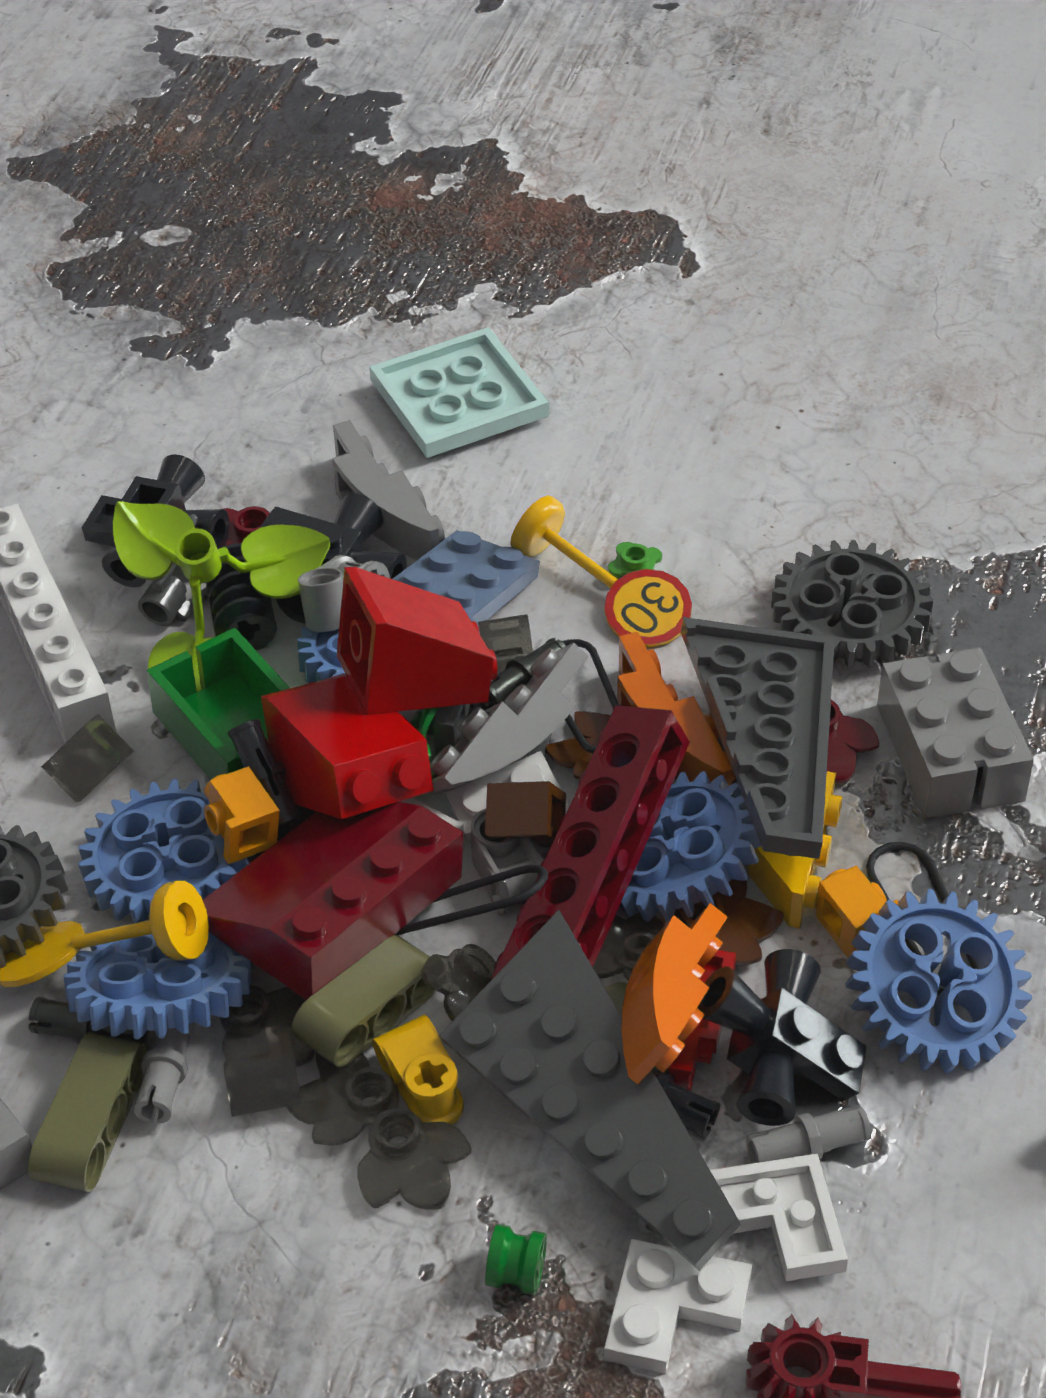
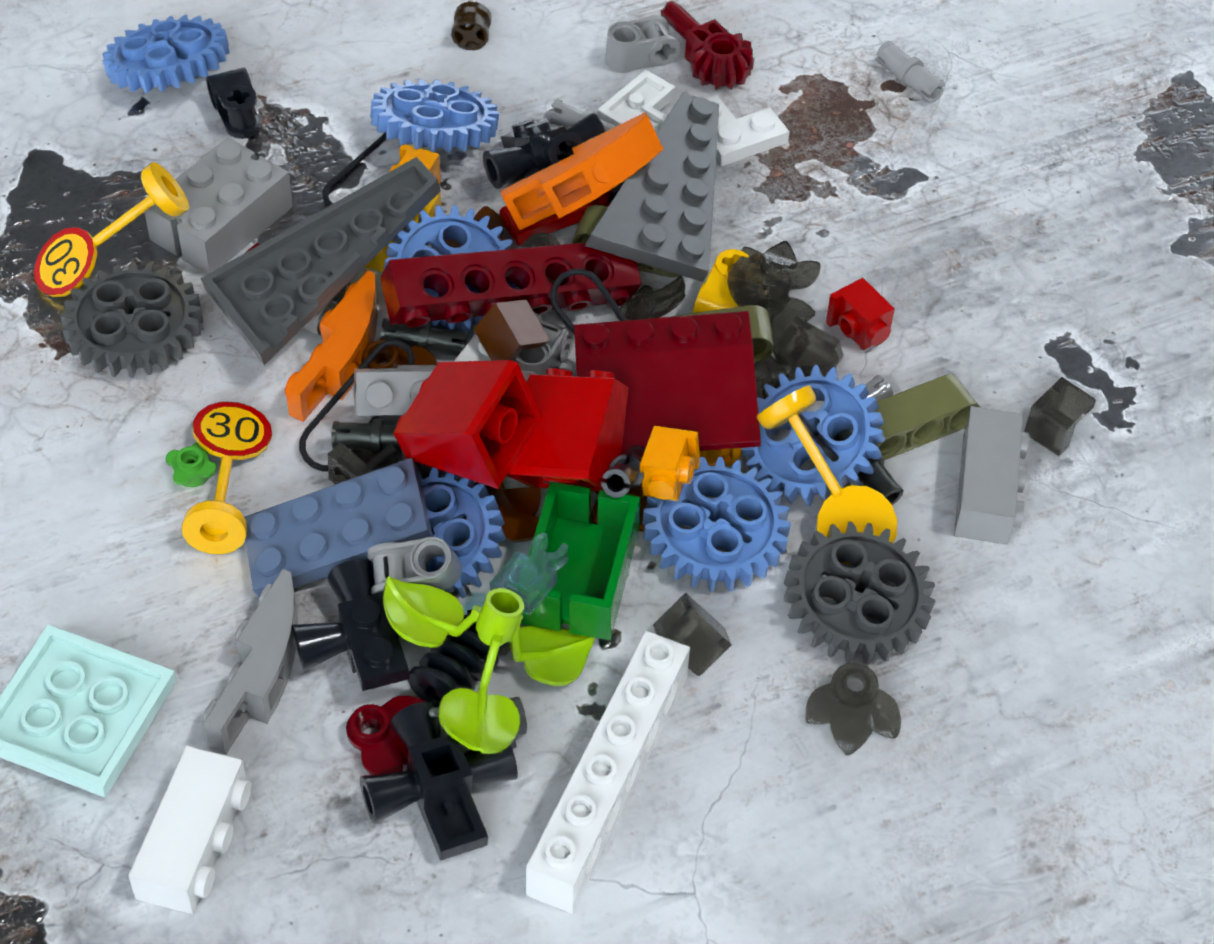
camera: 135 degrees left, 5 degrees up
green wheel [485,1224,547,1295] -> none
none -> yellow piece [34,162,189,297]
none -> white brick [128,746,251,914]
none -> clear light blue plate [490,532,568,615]
none -> light grey piece [605,15,681,73]
none -> clear smoke gear [727,253,792,317]
none -> red brick [826,277,895,350]

